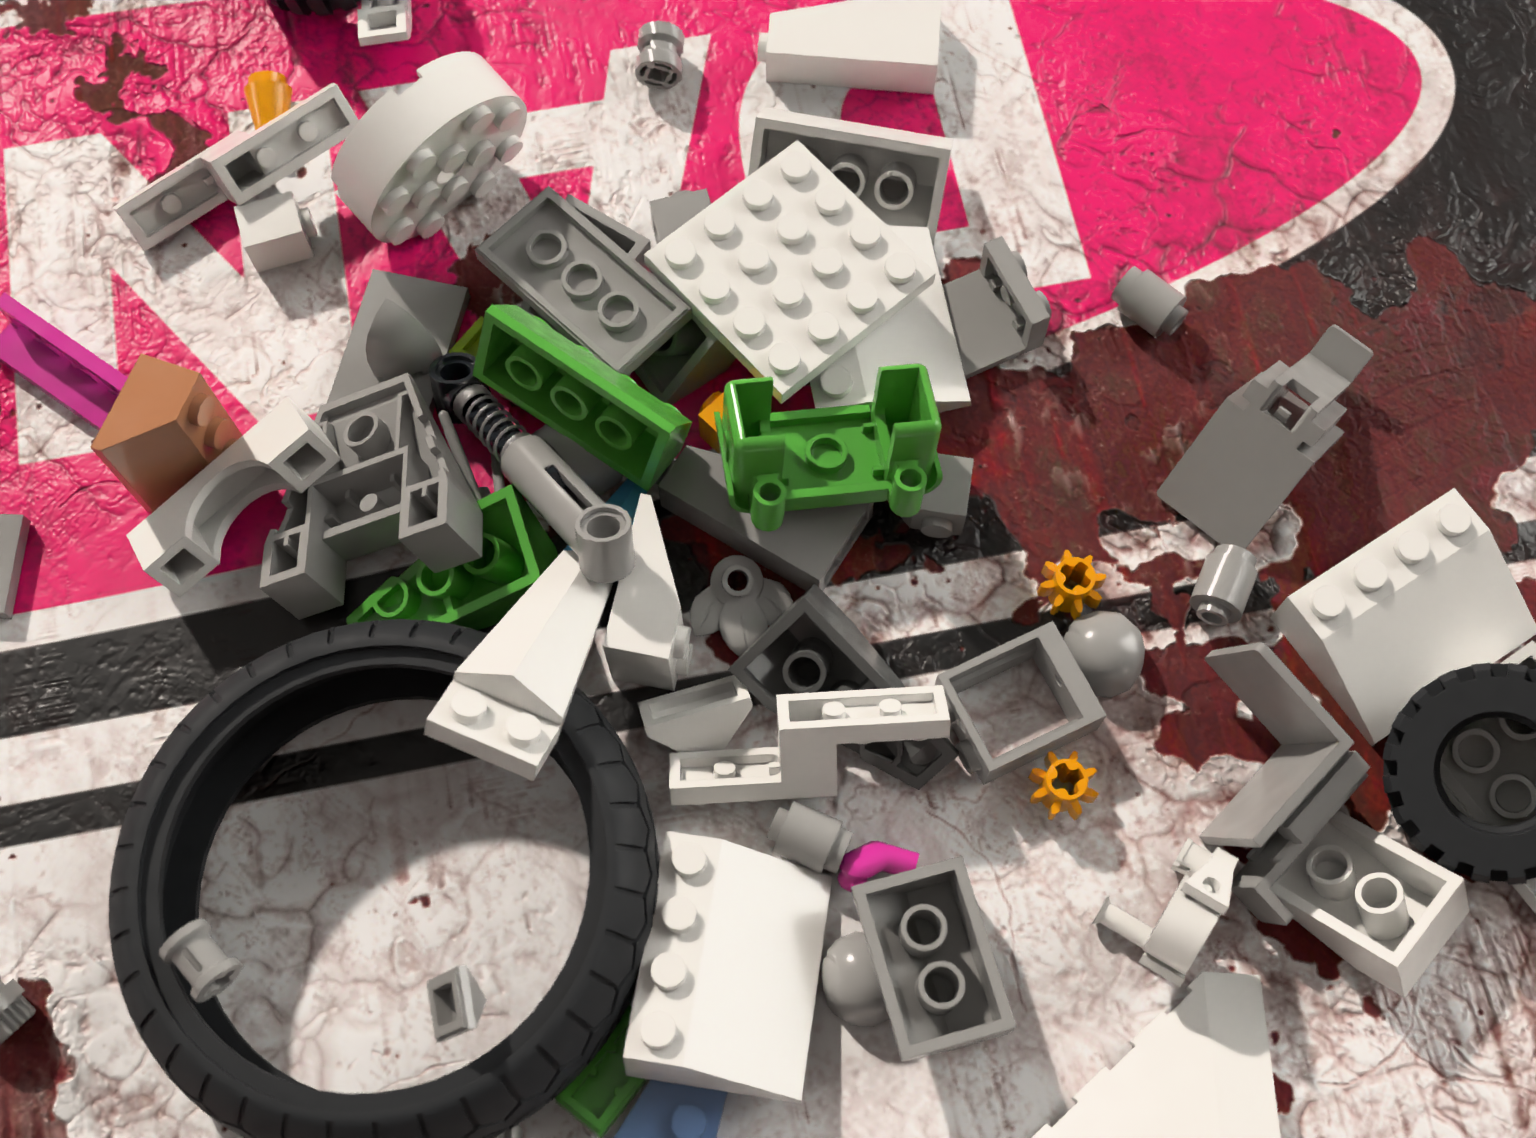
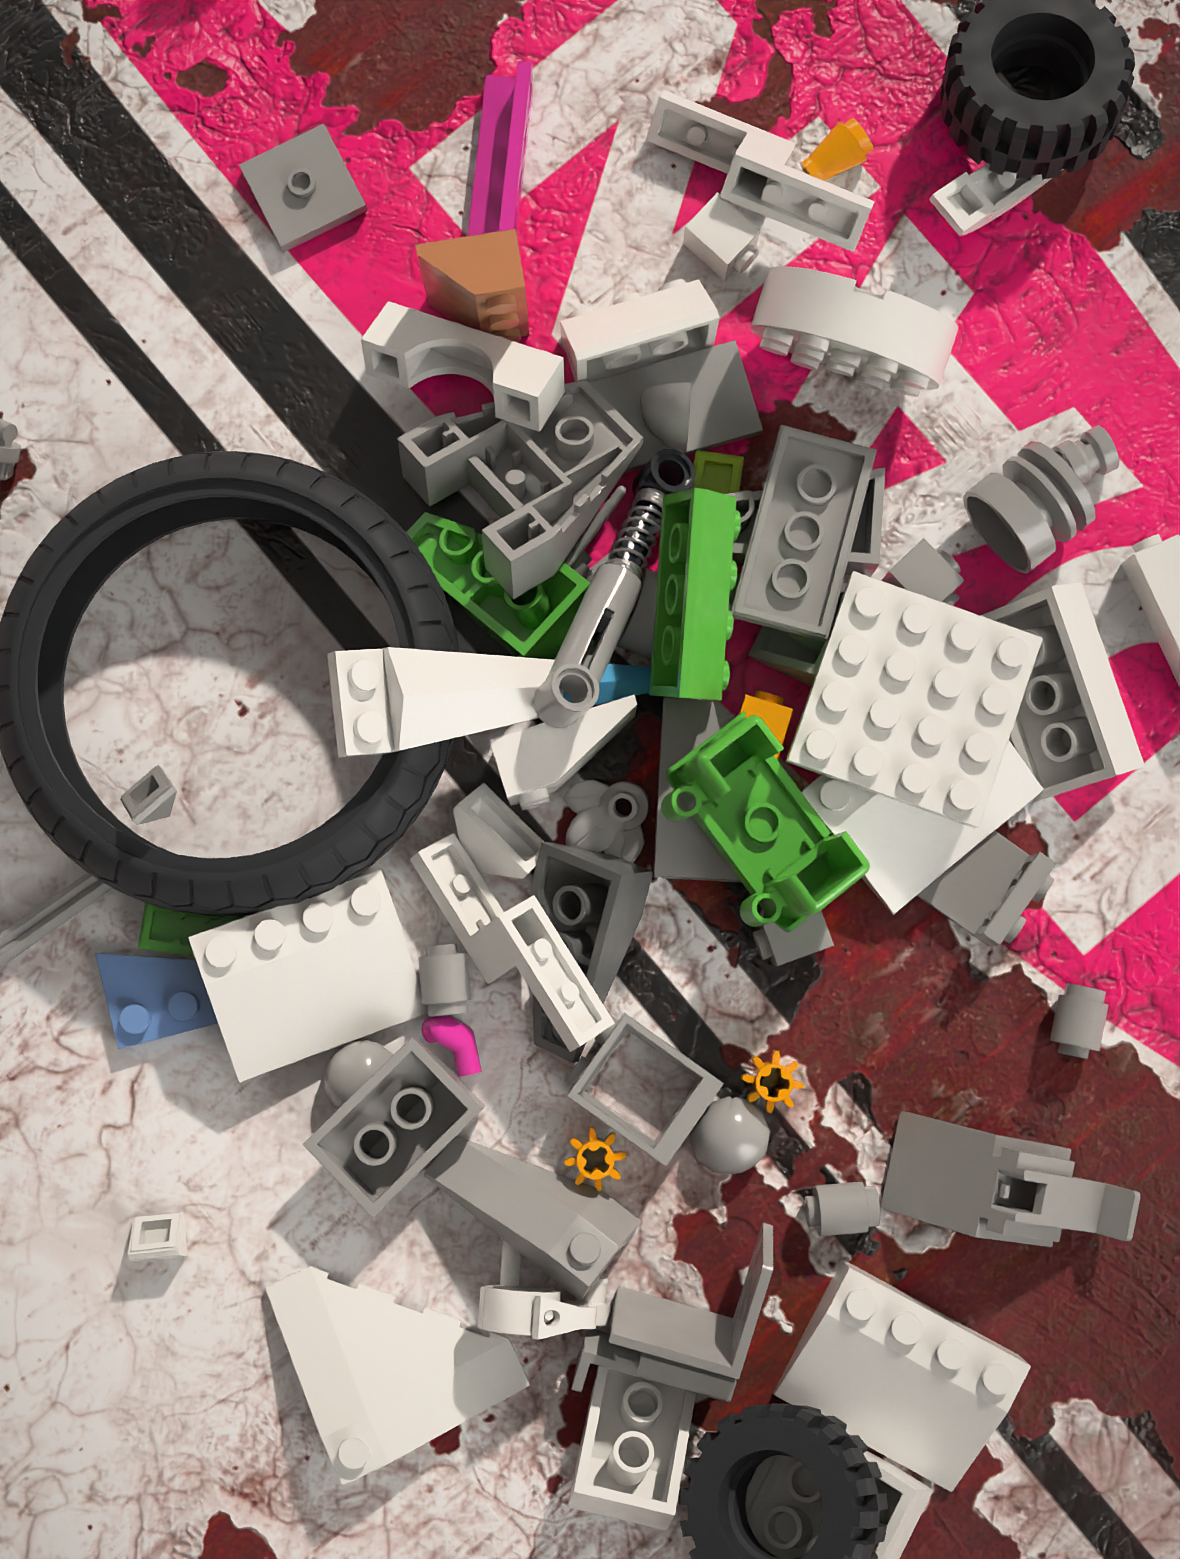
camera: 60 degrees right, 15 degrees up
light grey bush [159,918,243,1003] -> none
none -> light grey wedge [424,1136,641,1301]
none -> white slope [560,279,719,382]
none -> light grey wheel [963,441,1096,574]

